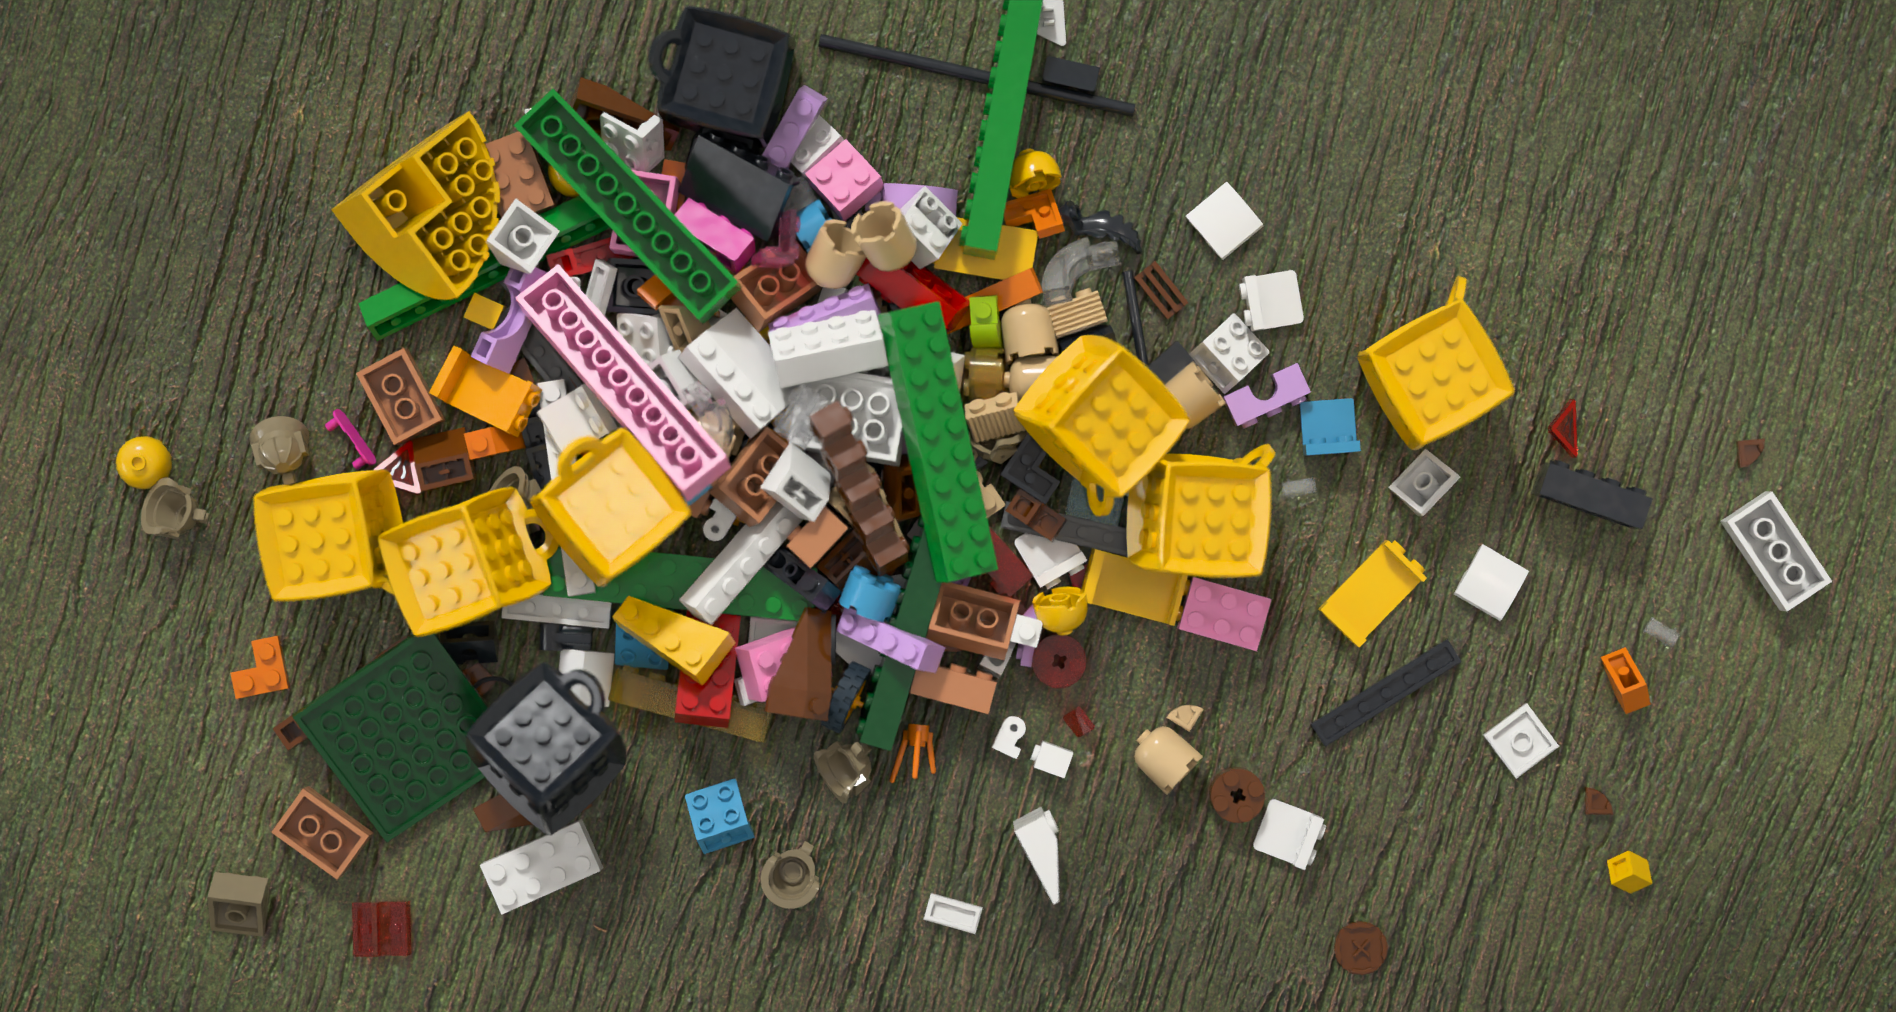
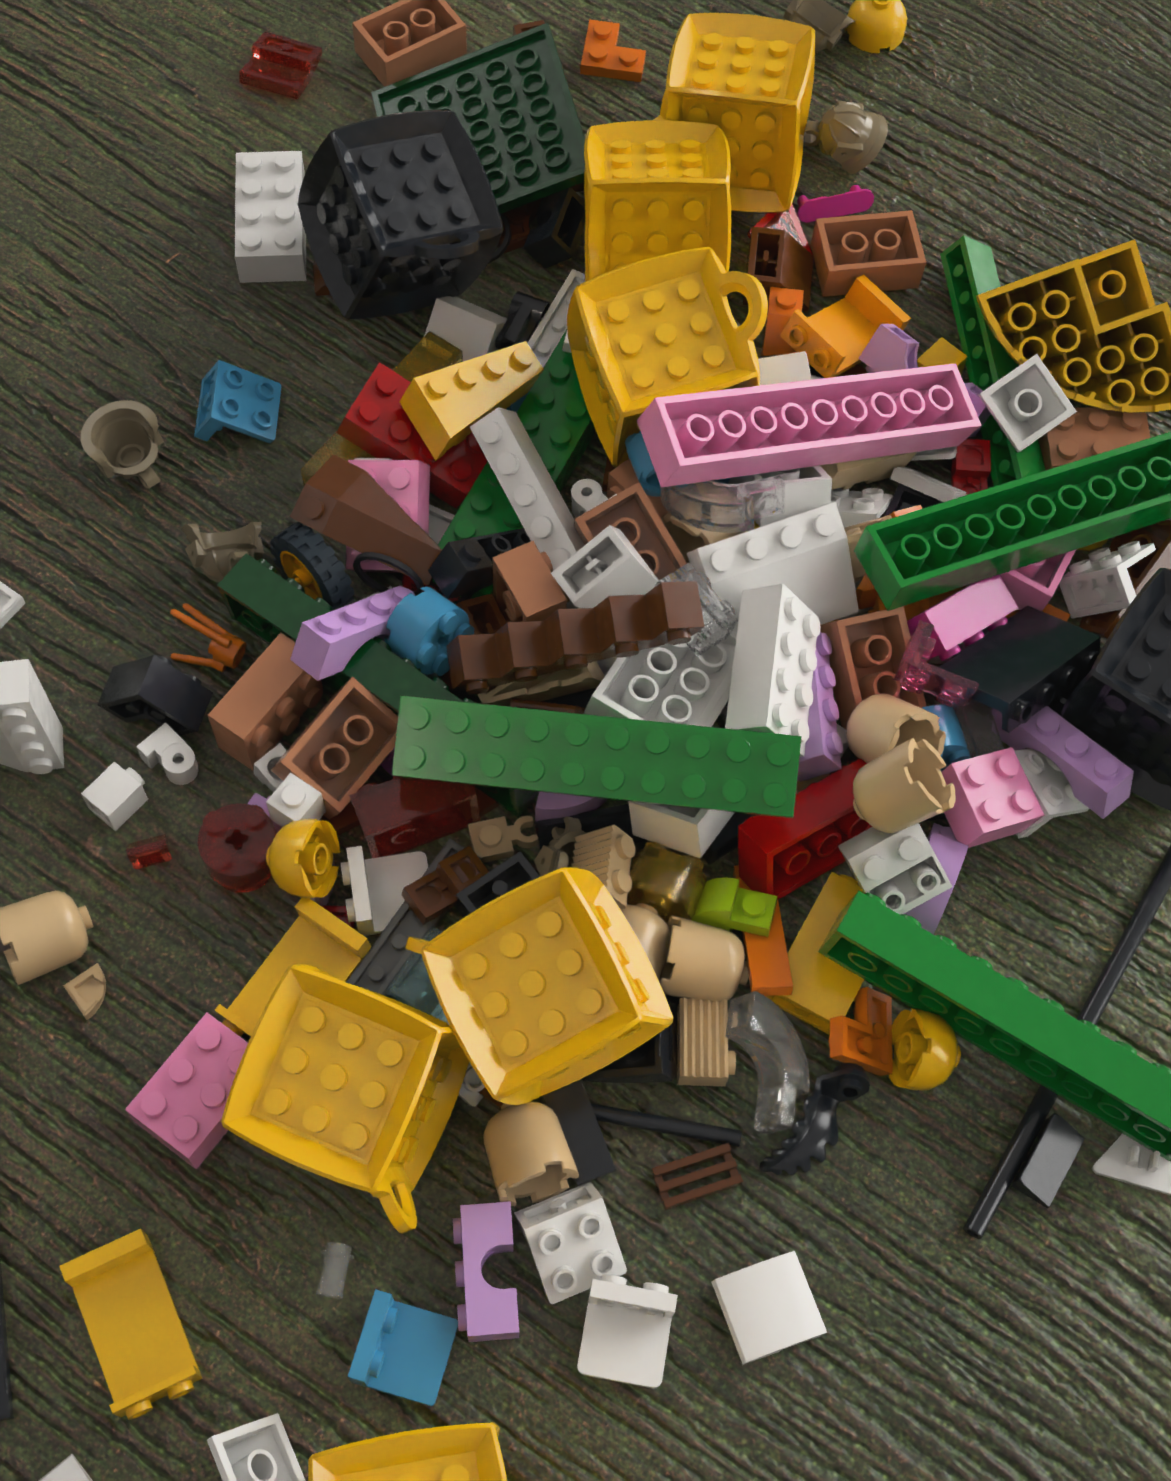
camera: 105 degrees right, 25 degrees down
none -> black brick [97,655,213,736]

